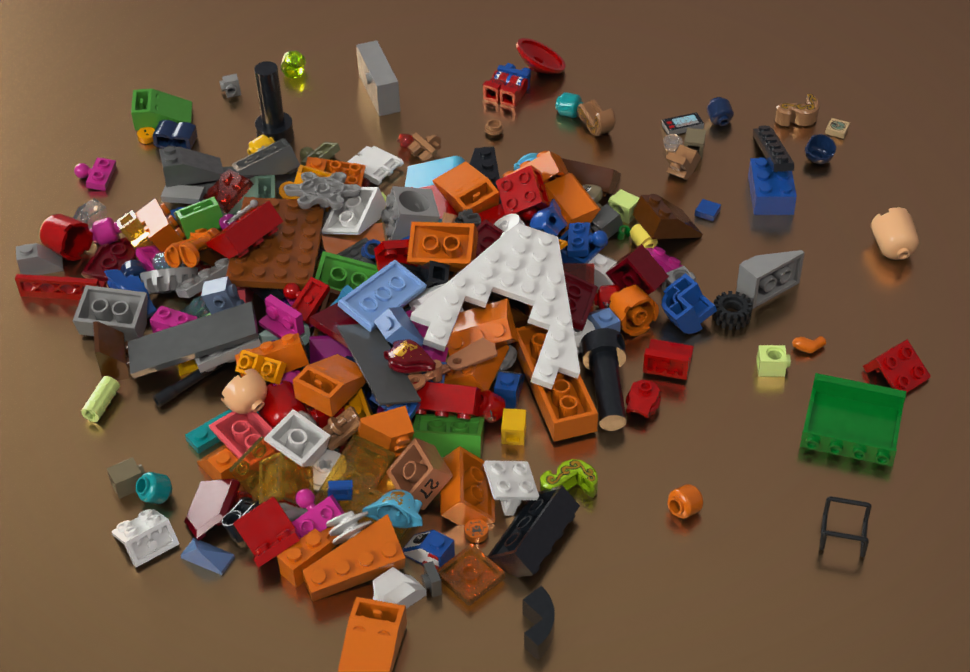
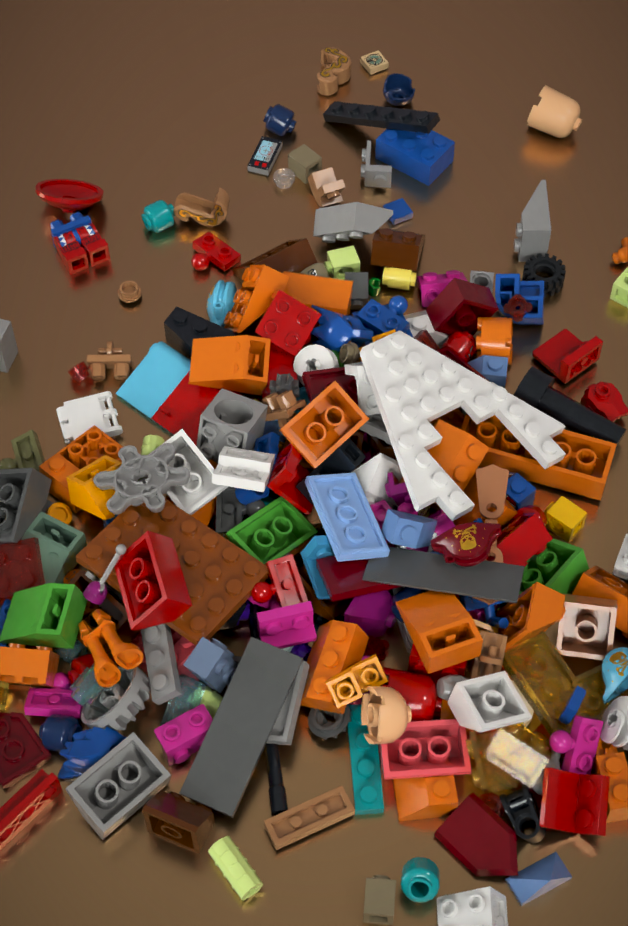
camera: 55 degrees left, 10 degrees up
none -> red plate [191,232,241,272]
none -> white slope [212,446,275,492]
none -> medium nougat plate [264,785,355,850]
none -> light grey slope [313,202,393,243]
none -> light grey bracket [361,140,392,188]
none -> clear red plate [503,294,532,322]

